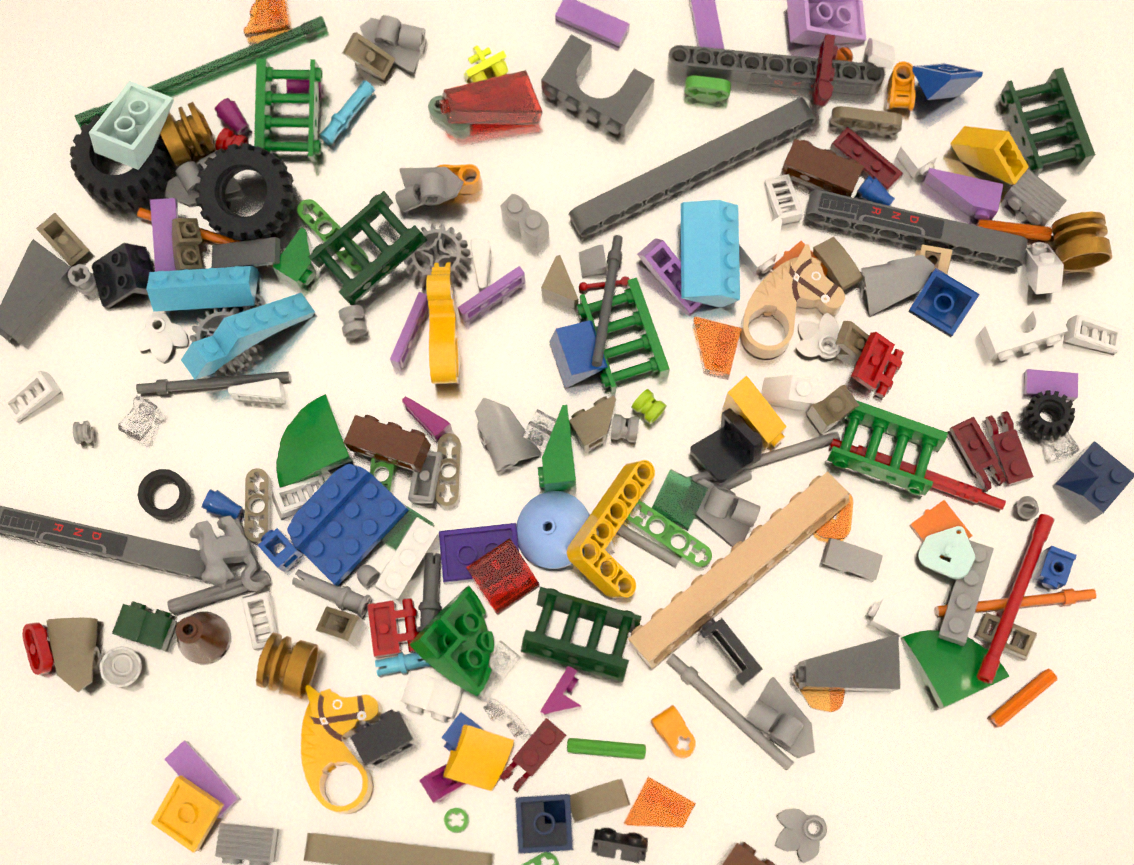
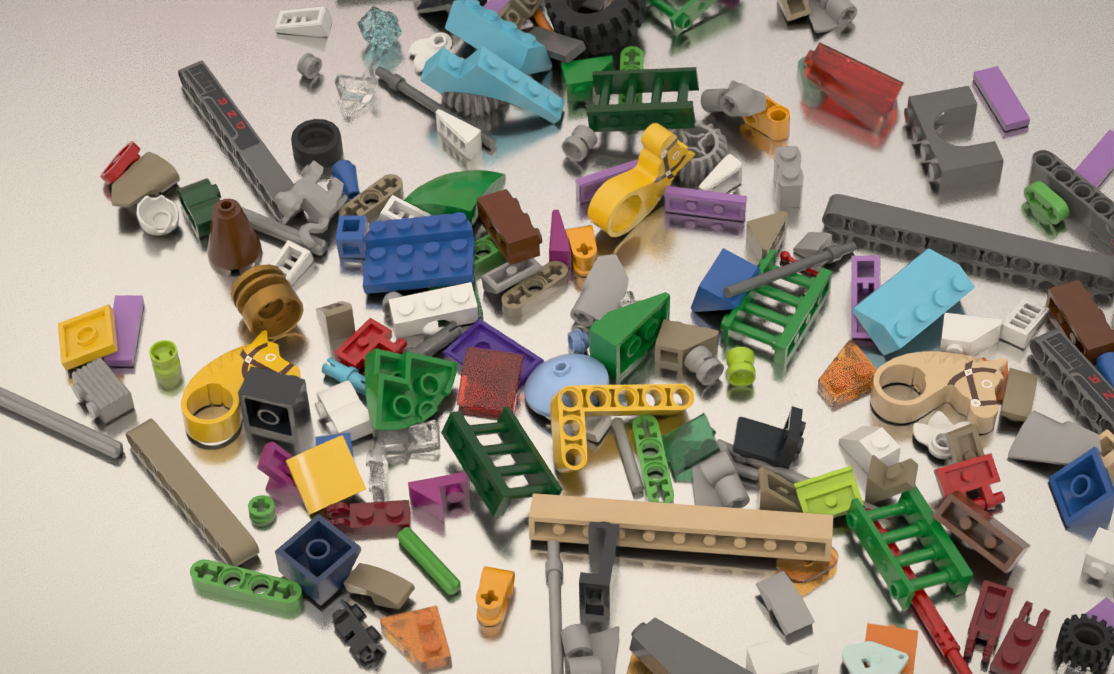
camera: 45 degrees right, 25 degrees down
light grey pin [292,569,372,618] -> none
medium azure pin [319,80,375,145] -> none
neon yellow hips [463,45,509,90] -> none
yellow slope [723,376,787,450] -> none
none -> lime wheel [149,340,181,380]
none -> clear light blue brick [357,6,402,50]
none -> light orange piece [565,225,597,277]
none -> medium blue plate [567,328,590,355]
none -> dark tan slope [757,466,803,513]
none -> lime plate [794,465,865,518]
none -> reddish brown brick [933,490,1031,573]

